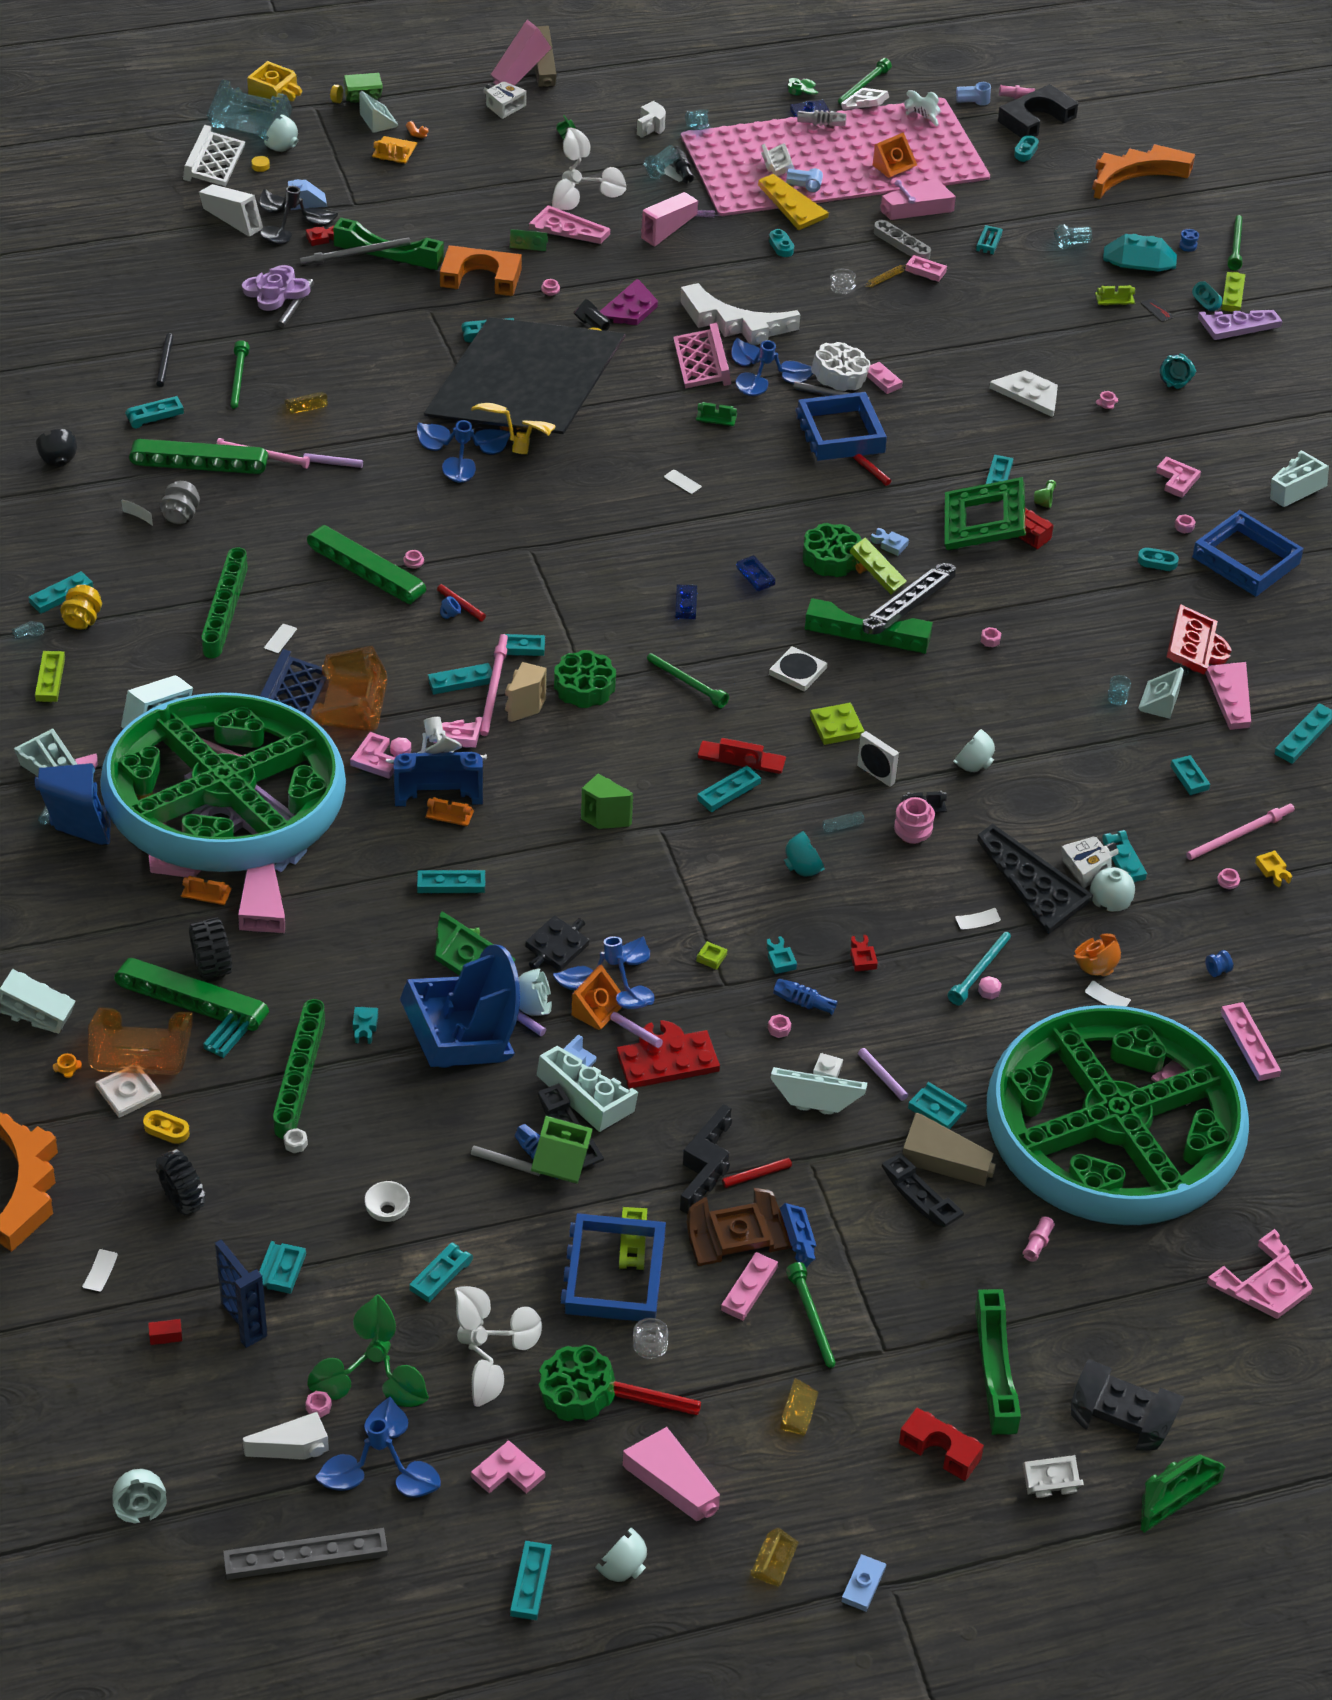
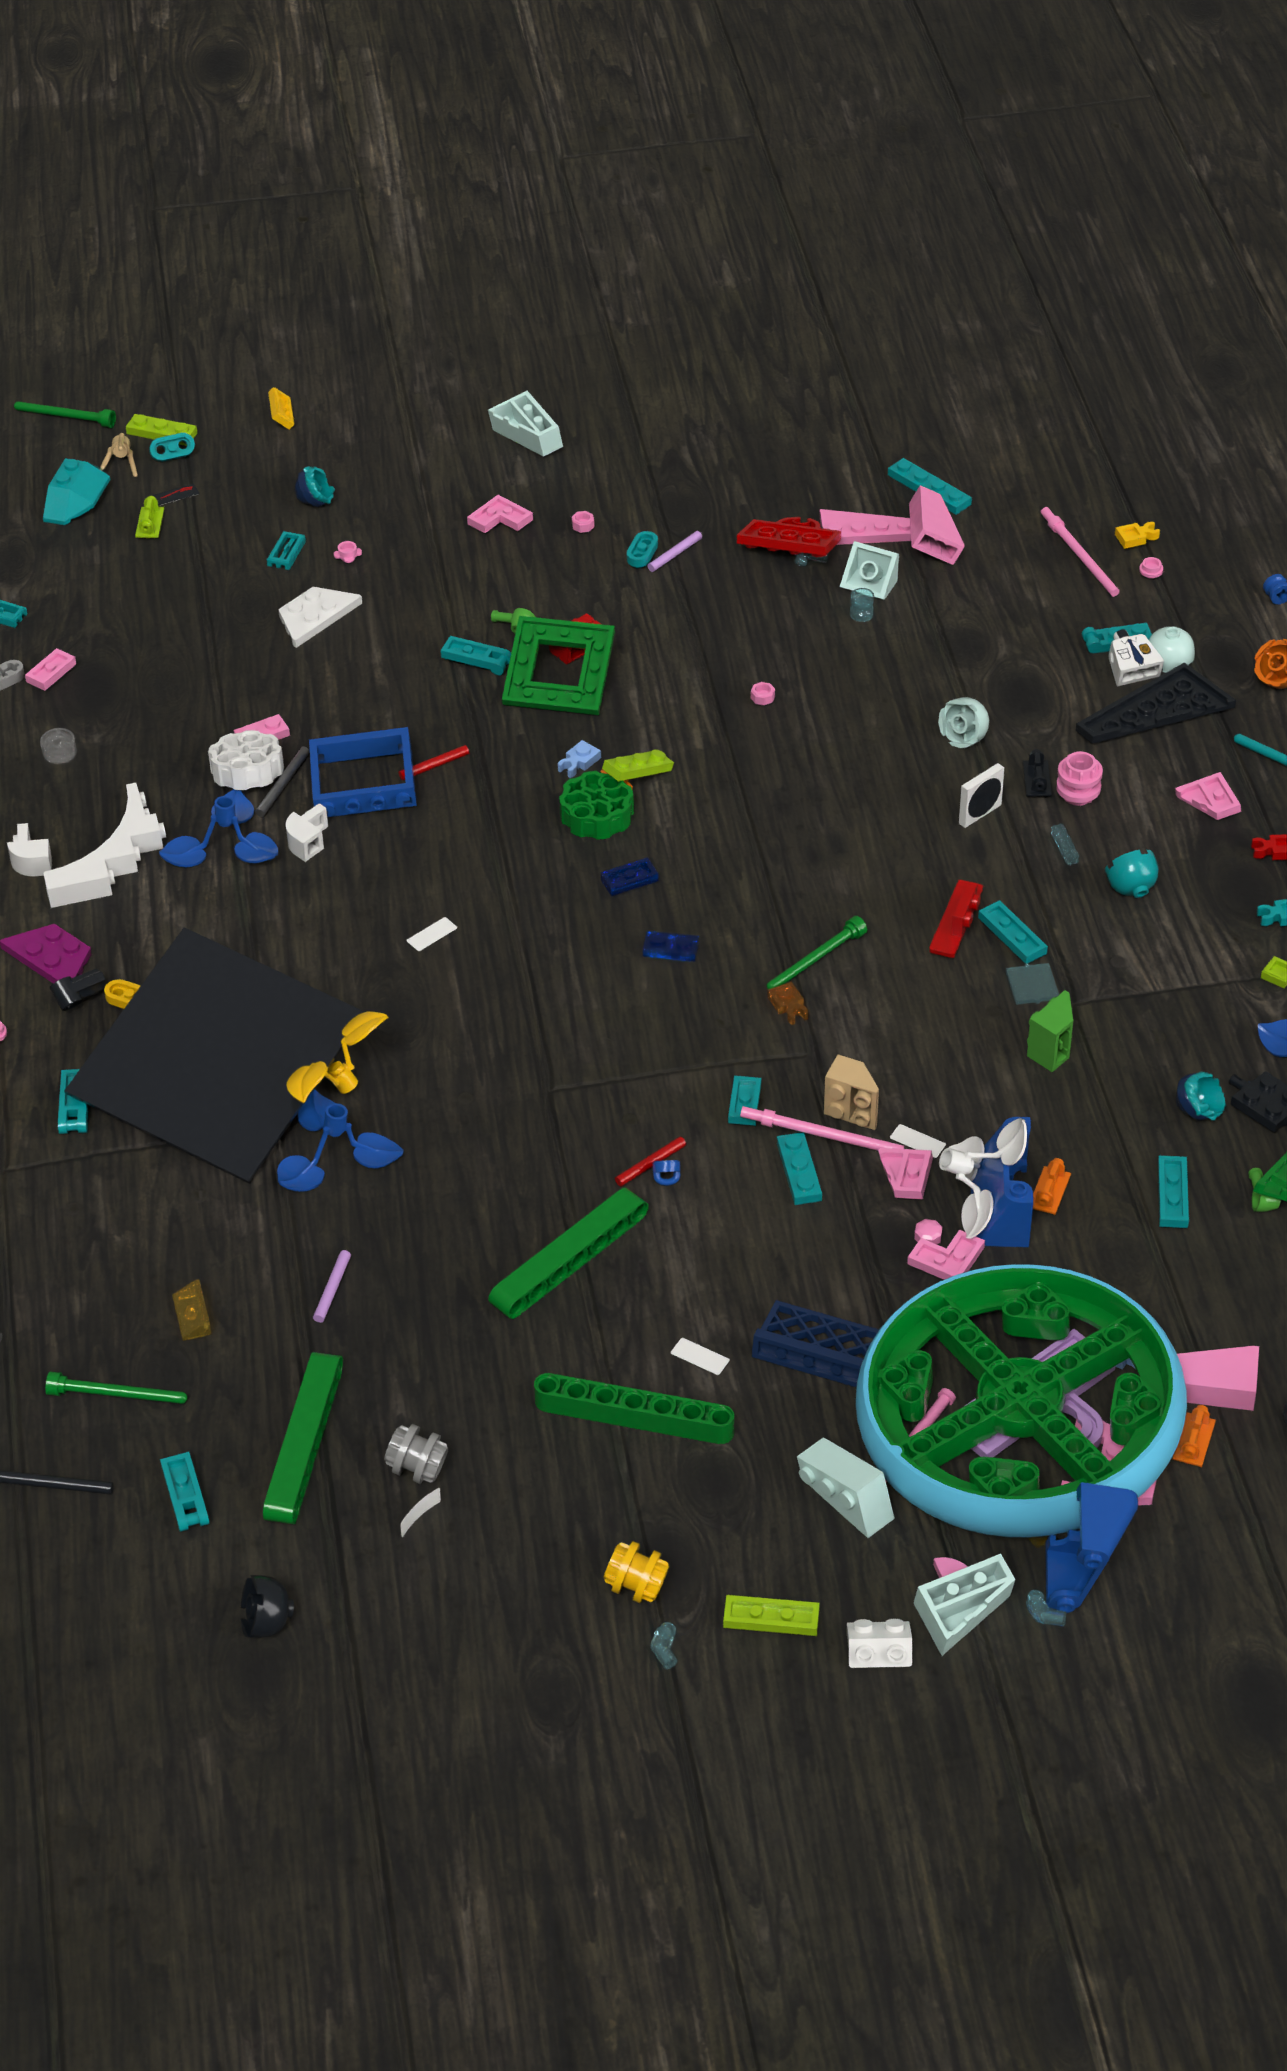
camera: 80 degrees left, 0 degrees up
teal plate [29,571,93,614] -> none
bright pink bar [216,438,310,469] -> none
clear orange windscreen [312,646,387,732] -> none
bright pink plate [403,550,424,569] -> none
green connector [554,650,616,708] -> none
bright pink fence [673,323,731,388] -> none
green hinge [696,402,737,426] -> none
tile [769,646,827,692] -> none
green arch [805,598,933,654] -> none
lime plate [810,703,865,745] -> none
black plate [862,563,956,634] -> none
yellow piece [866,265,905,287] -> none
white sticker [955,908,1001,929] -> none
clear light blue piece [1054,224,1092,248] -> none
teal plate [1170,755,1210,795] -> none
blue wheel [1179,229,1199,252] -> none
blue window [1192,510,1304,597] -> none
lavender wing [1198,310,1282,340] -> none
none -> white brick [7,823,52,876]
none -> tan plant [100,433,138,477]
none -> teal tile [267,531,306,570]
none -> yellow plate [268,387,294,430]
none -> white brick [286,804,328,862]
none -> lavender bar [648,531,702,572]
none -> clear orange plate [768,981,808,1025]
none -> white bracket [847,1619,912,1668]
none -> white sticker [890,1124,946,1158]
none -> bright pink slope [909,485,964,565]
none -> clear light blue piece [1006,963,1059,1005]
none -> bright pink wing [1175,772,1241,820]
none -> teal hair [1176,1072,1226,1120]

